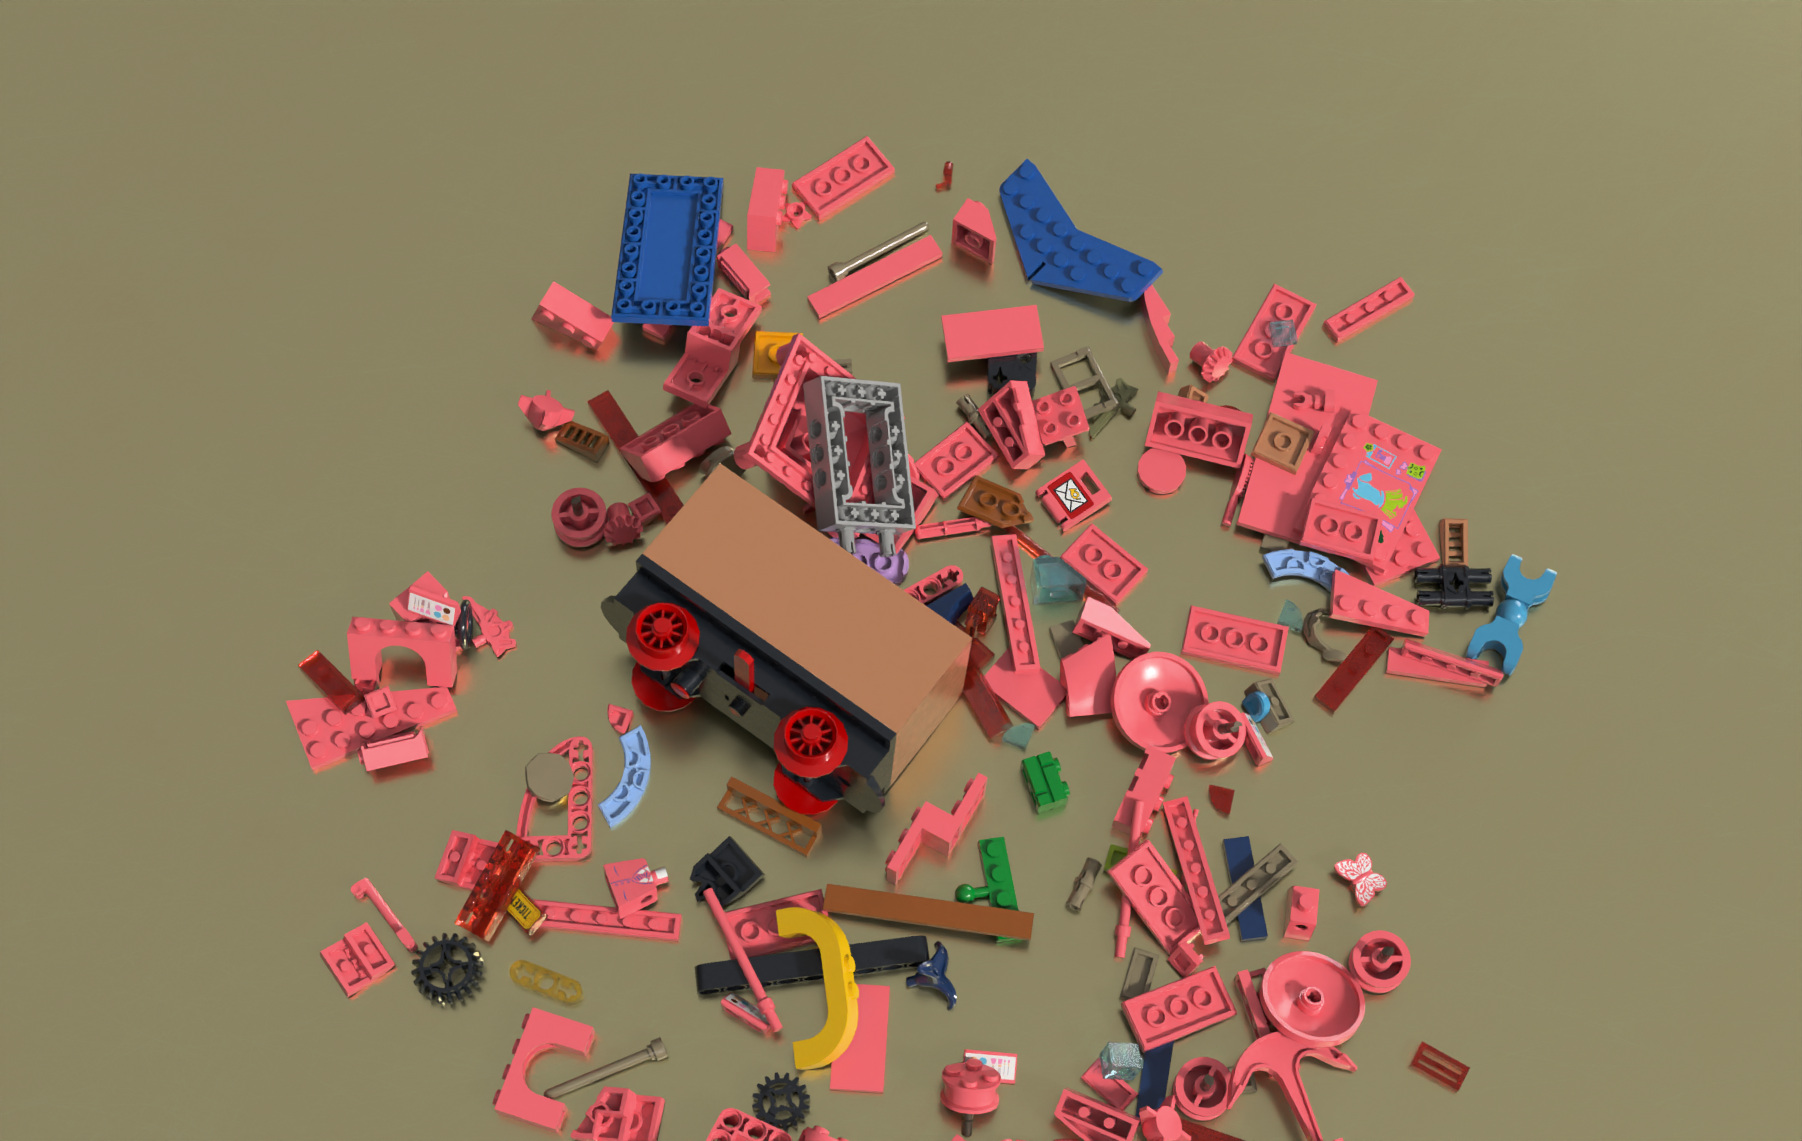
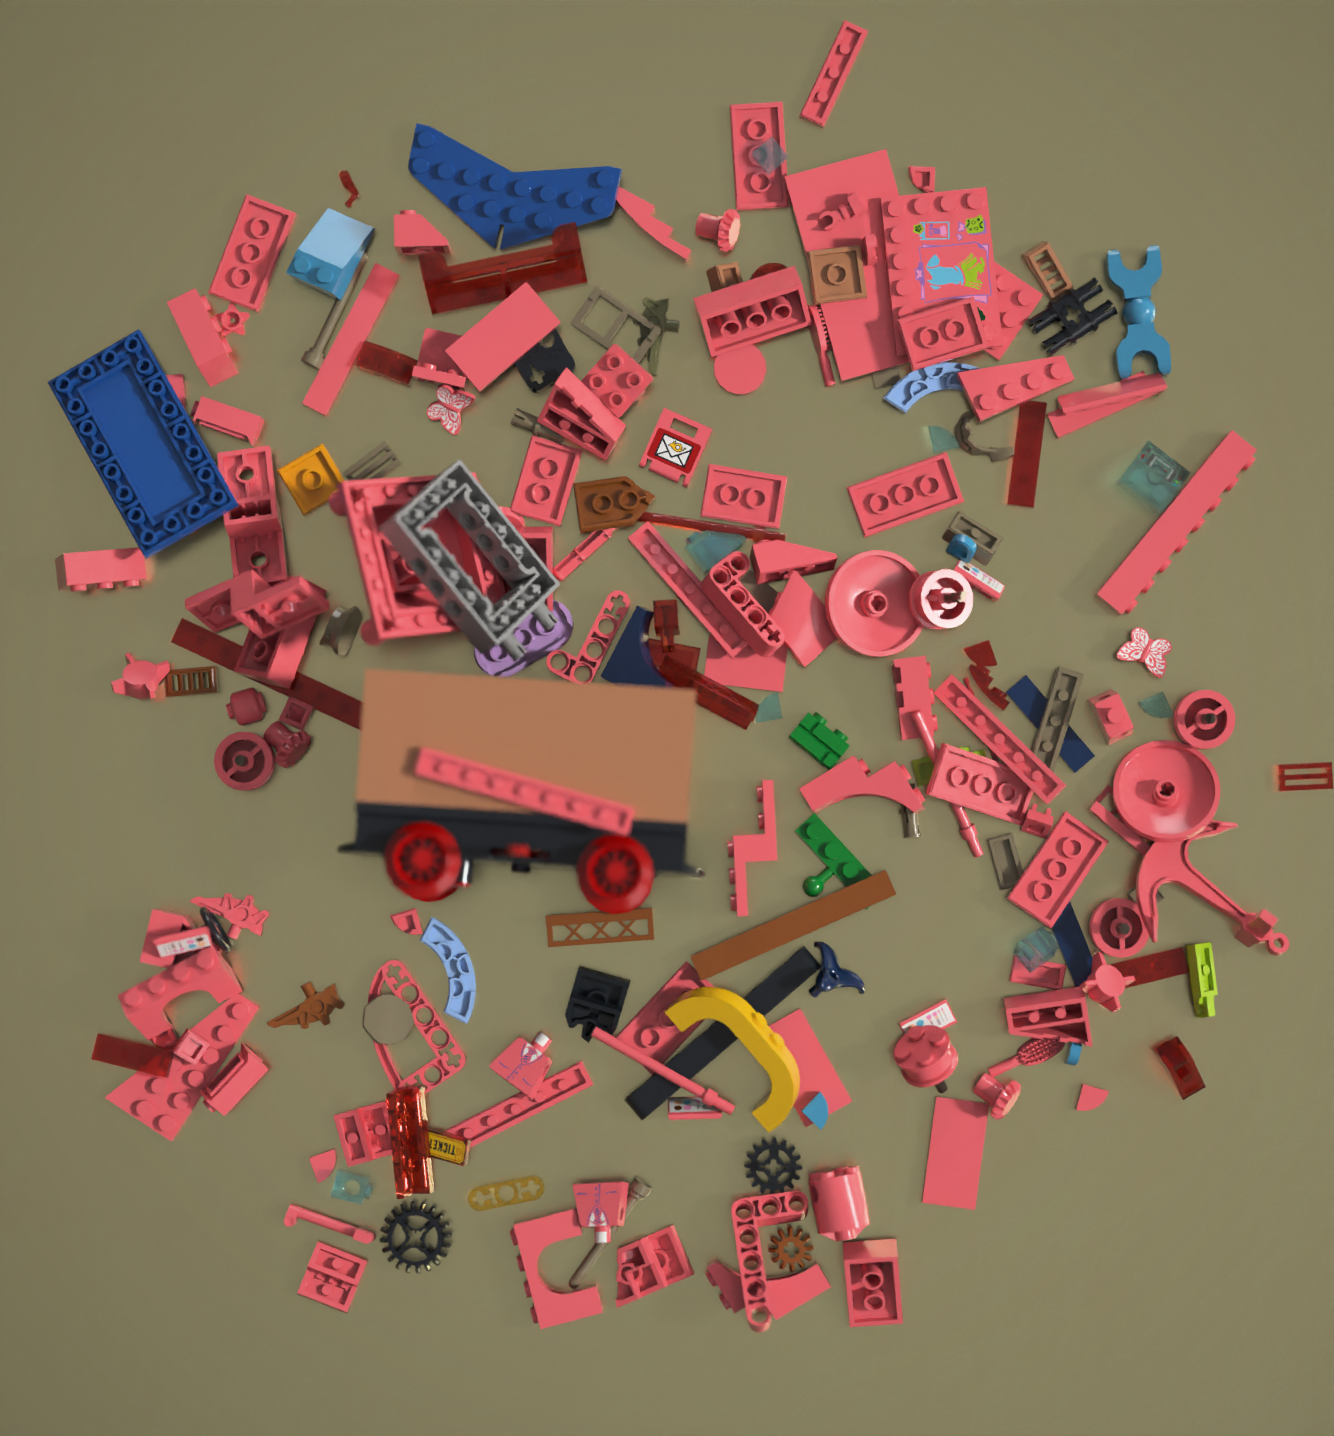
camera: 30 degrees left, 20 degrees up
none -> coral bracket [185,570,329,639]
none -> coral head [226,688,267,726]
none -> dark orange piece [267,981,345,1029]
none -> dark azure slope [286,208,375,300]
none -> coral tile [309,1149,336,1183]
none -> clear light blue brick [330,1168,373,1205]
none -> clear red slope [355,341,418,386]
none -> coral bracket [412,328,468,391]
none -> coral tile [414,747,635,836]
none -> clear red windscreen [418,222,588,316]
none -> coral animal [427,384,475,435]
none -> coral torso [573,1182,629,1243]
none -> coral beam [701,551,785,658]
none -> coral arch [799,755,926,814]
none -> dark azure tile [801,1092,828,1130]
none -> coral tile [908,166,935,193]
none -> clear red slope [967,663,1010,712]
none -> coral brick [1094,430,1257,616]
none -> clear light blue slope [1116,440,1191,515]
none -> clear light blue tile [1138,692,1174,718]

